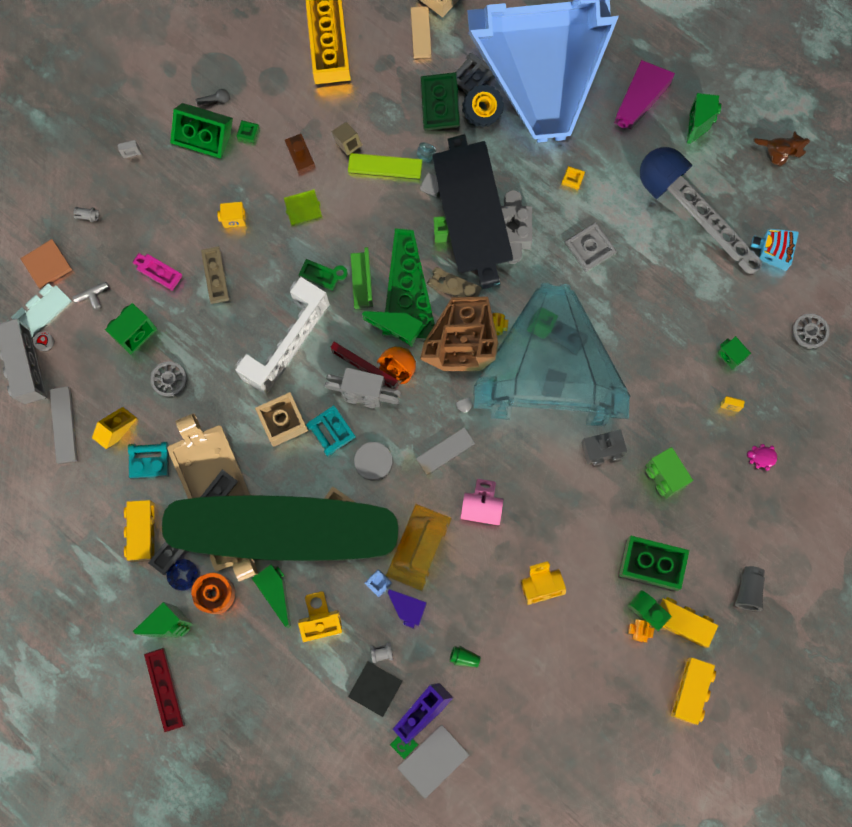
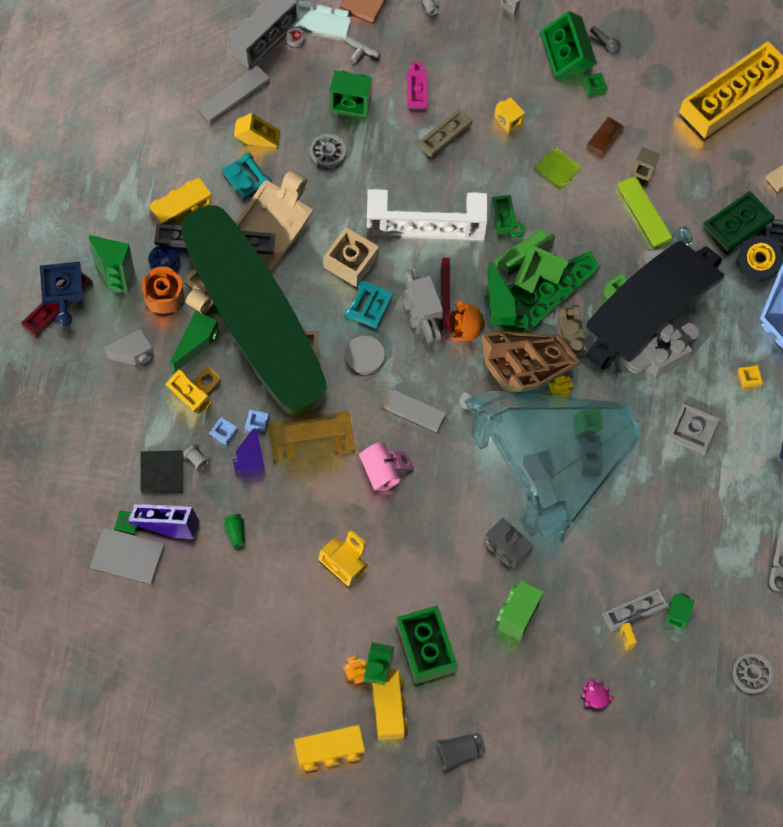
camera: 50 degrees right, 10 degrees down
none -> dark blue plate [40,262,84,327]
none -> light grey slope [104,329,154,365]
none -> light blue tile [209,417,238,445]
none -> bright green panel [513,245,569,294]
none -> light grey tile [602,587,669,633]

